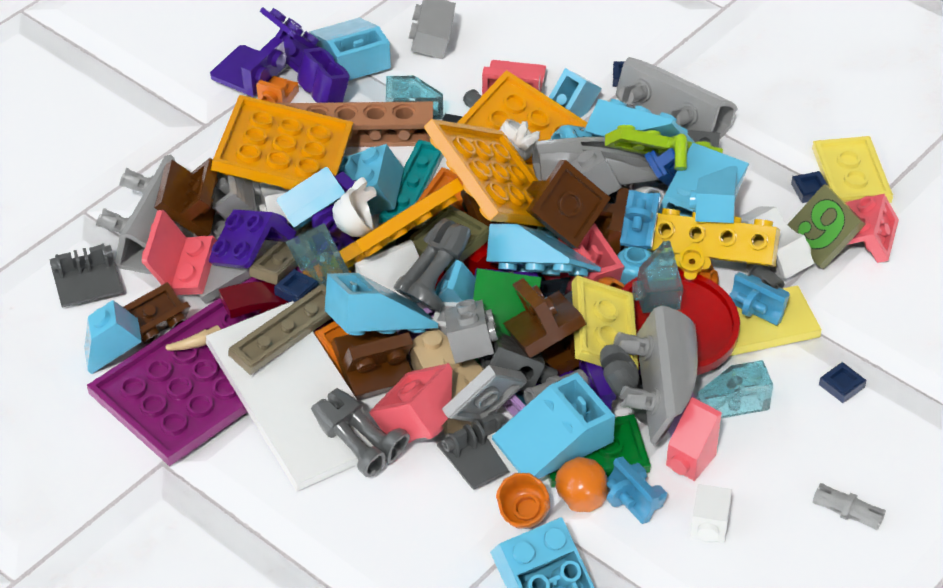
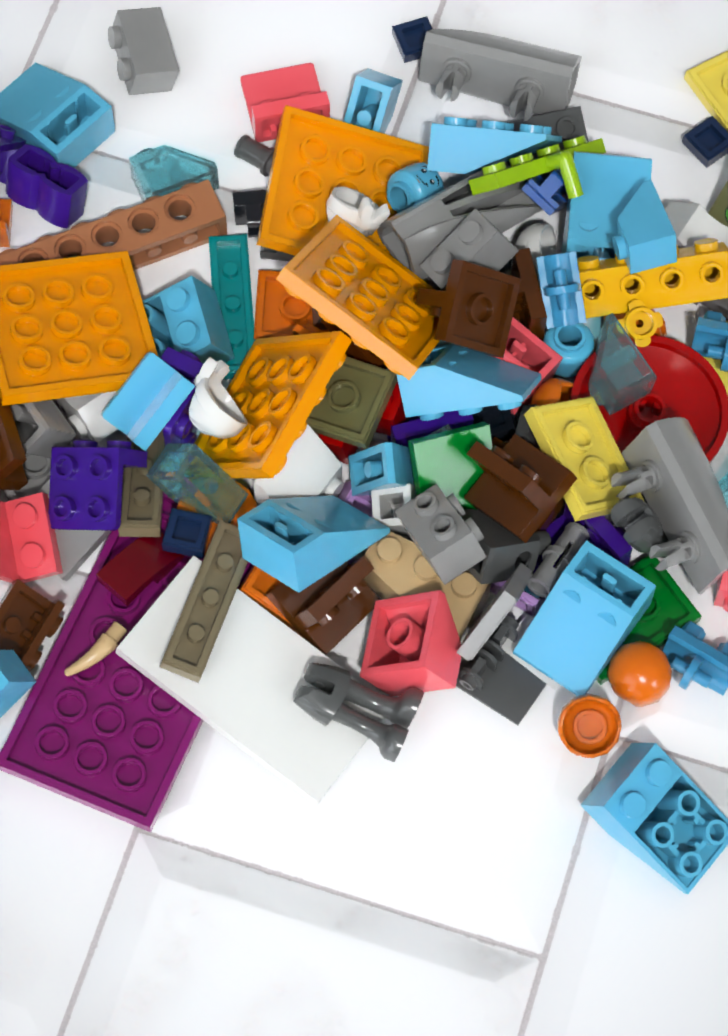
camera: 25 degrees left, 20 degrees up
dark grey piece [393,218,471,313] -> none

